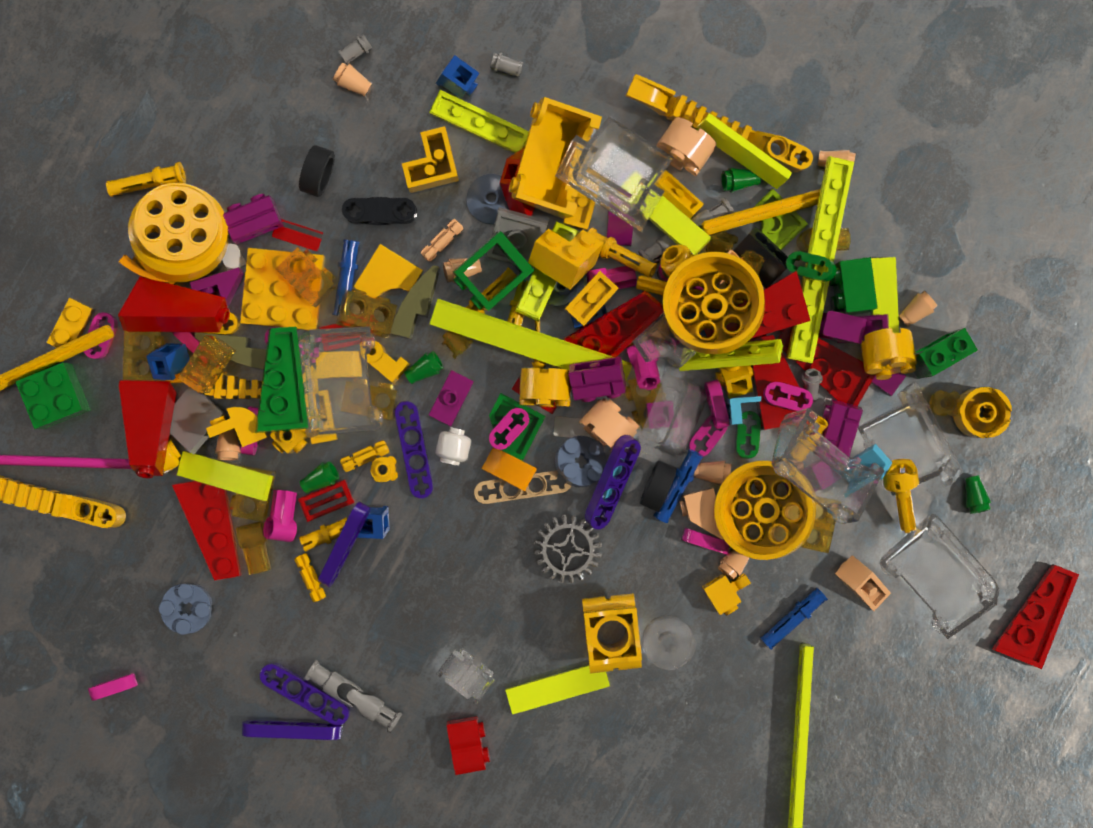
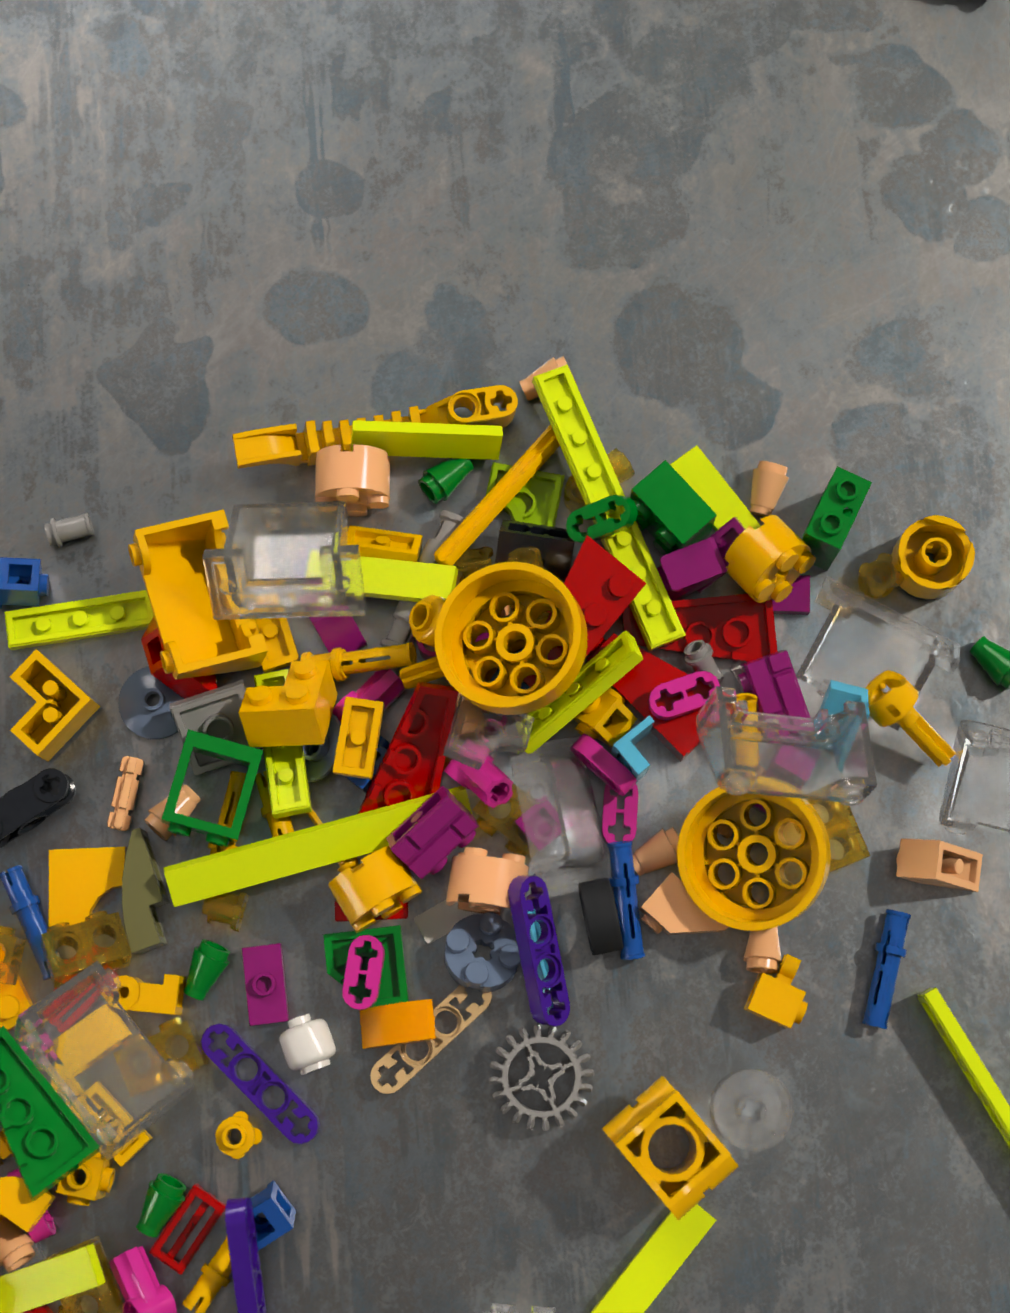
camera: 30 degrees left, 10 degrees down
yellow axle [340,440,389,472] -> none
dark pink beam [681,528,730,554] -> none
green beam [735,411,761,459] -> none

